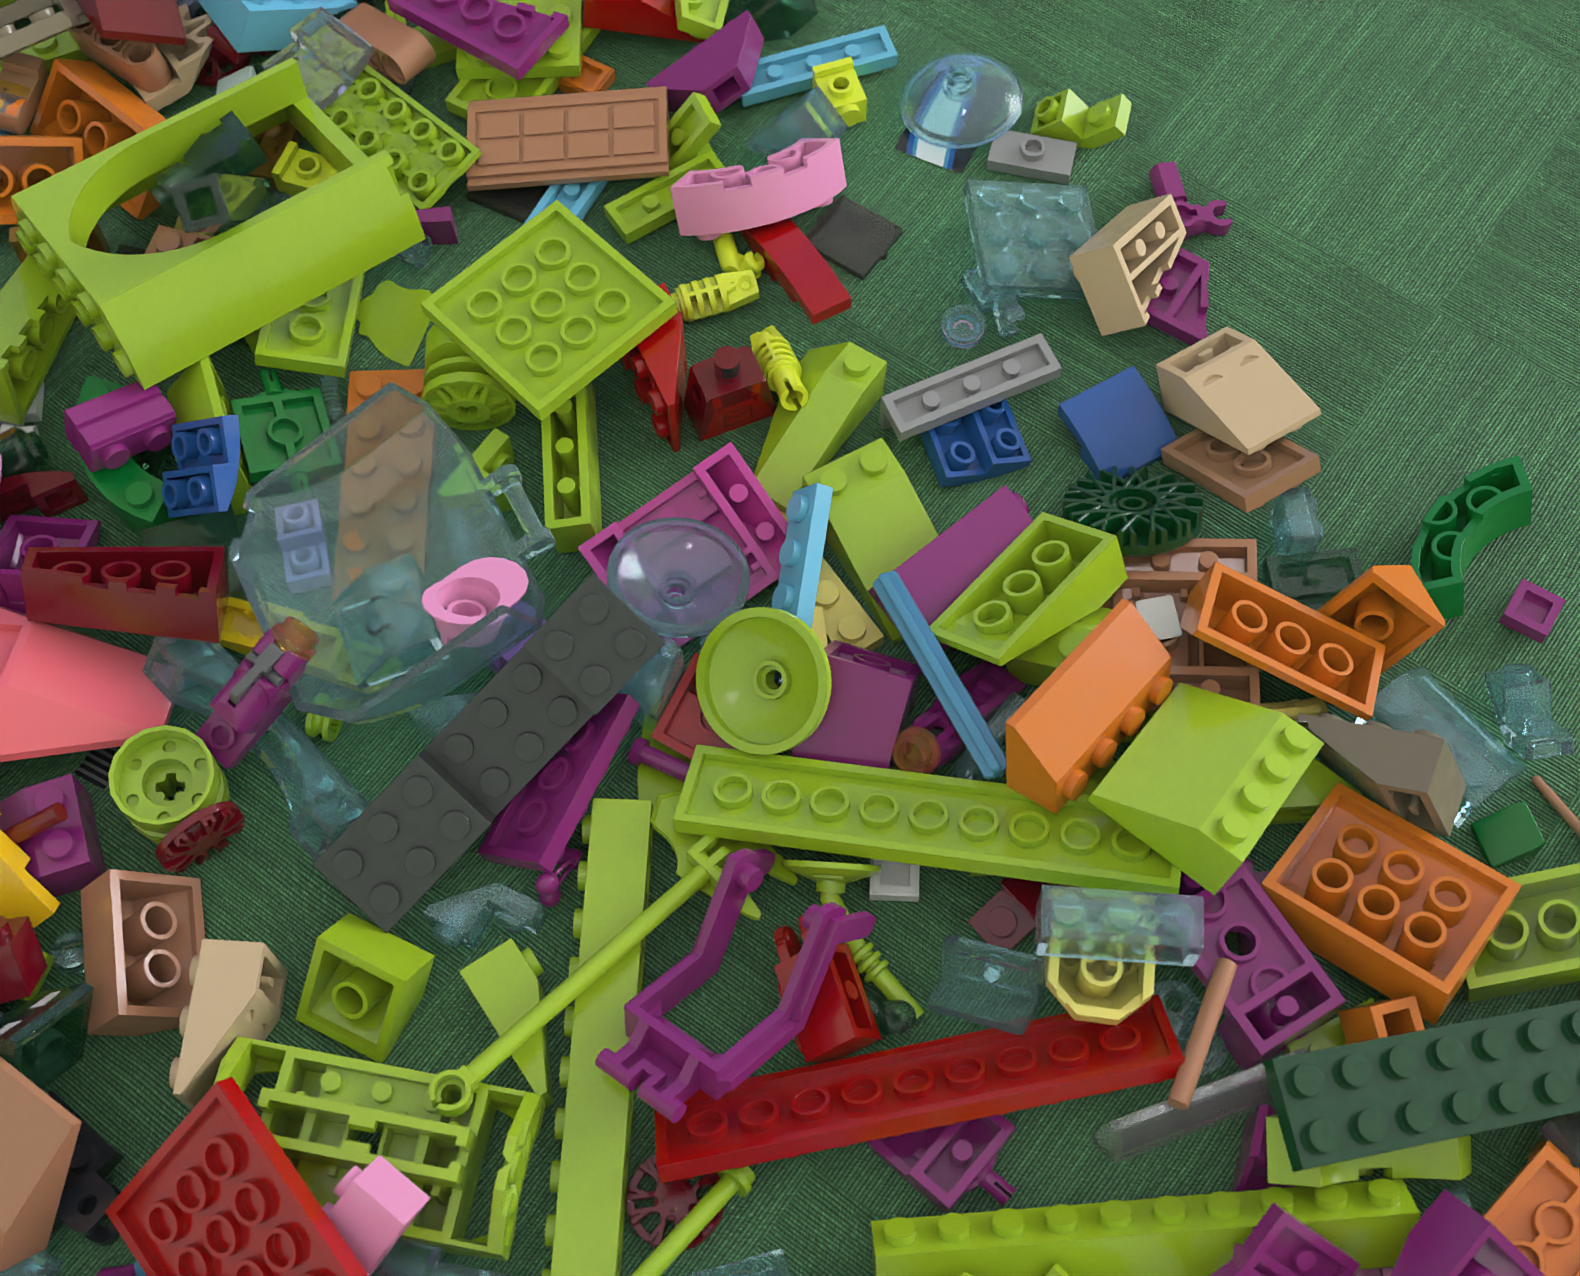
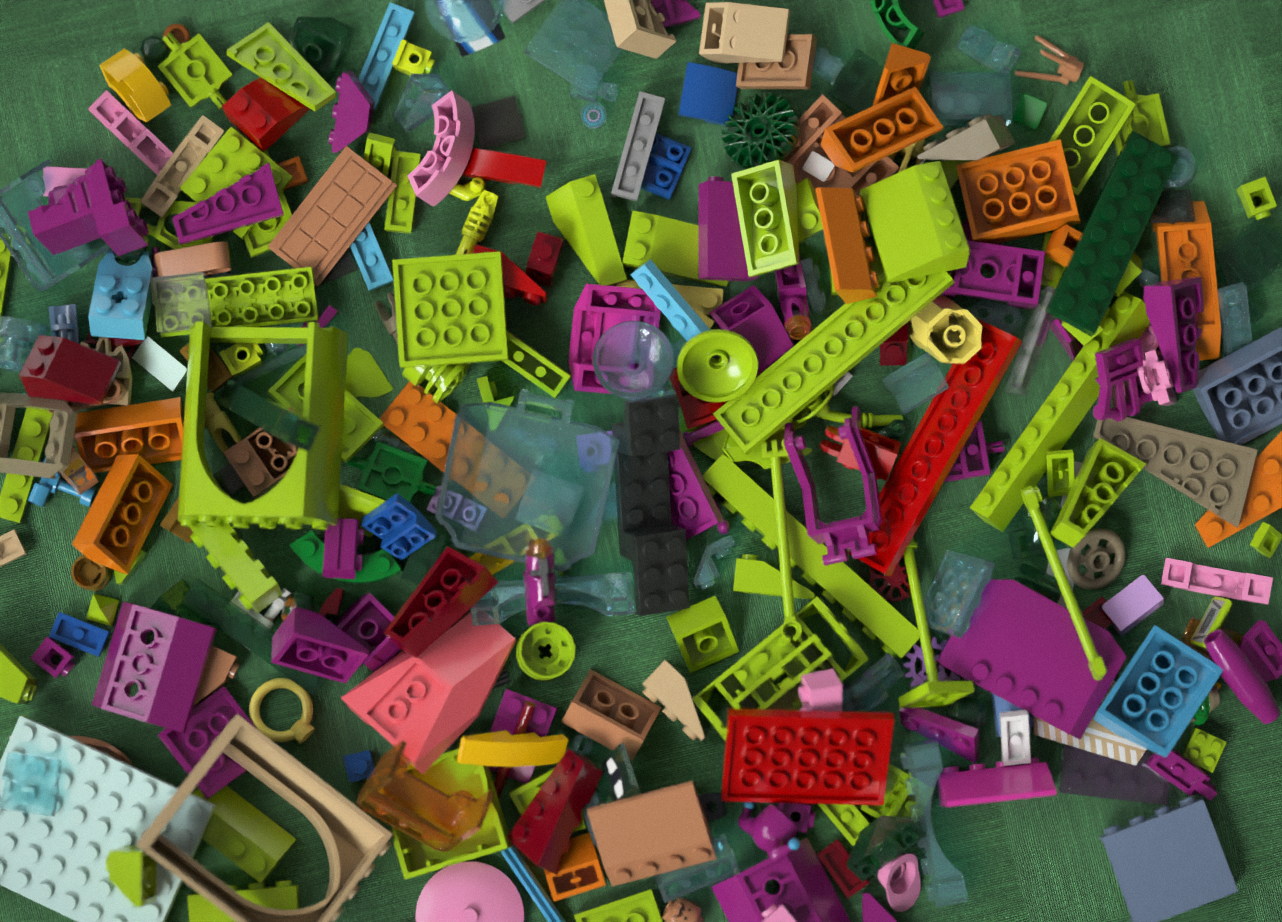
camera: 55 degrees left, 20 degrees up
clear green piece [150,111,268,212] -> none
dark red wheel [155,801,246,873] -> none
bright pink piece [421,557,529,647] -> none
neon yellow hinge [750,325,809,411] -> none
dark azure axle [873,571,1006,779] -> none
clear light blue brick [1035,885,1204,967] -> none
nougat bar [1167,958,1237,1110] -> none

